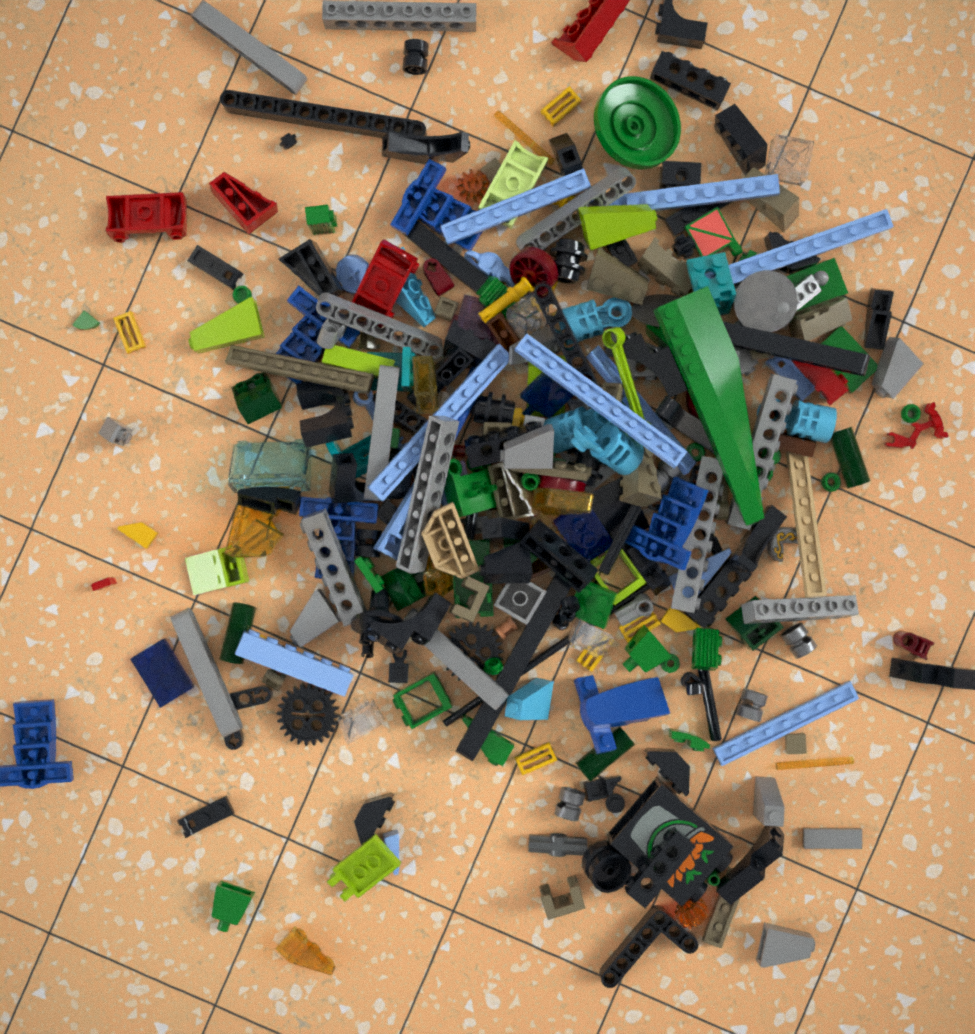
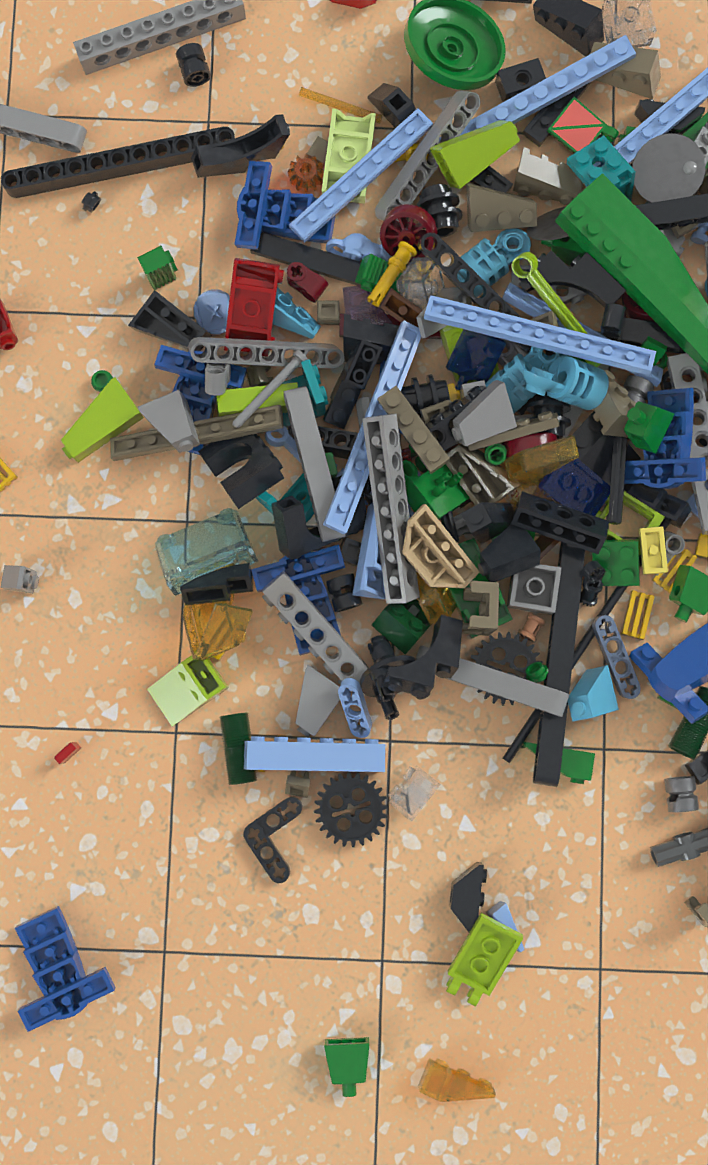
camera: 20 degrees left, 5 degrees down
yellow tile [117,522,158,549] -> none
clear blue plate [131,638,195,708] -> none
light grey beam [171,608,243,737] -> none
black plate [177,795,235,838] -> none
black plate [187,245,244,290] -> none
red wedge [209,172,278,235] -> none
dark green slope [231,372,282,424] -> none
green plate [354,556,385,593] -> none
black plate [388,650,409,684] -> none
green window [392,671,453,730] -> none
clear yellow slope [412,356,438,414] -> none
yellow tile [514,742,557,776] -> none
yellow tile [540,86,582,127] -> none
clear slope [567,618,615,658] -> none
black gear [672,234,696,259] -> none
none -> light grey slope [138,390,200,453]
none -> light grey bar [232,349,308,428]
none -> light blue beam [338,678,372,738]
none -> dark tan plate [377,386,450,474]
none -> sand blue beam [592,615,641,699]
none -> green torso [624,401,675,454]
none -> light yellow plate [639,527,668,575]
none -> green tile [640,336,668,366]

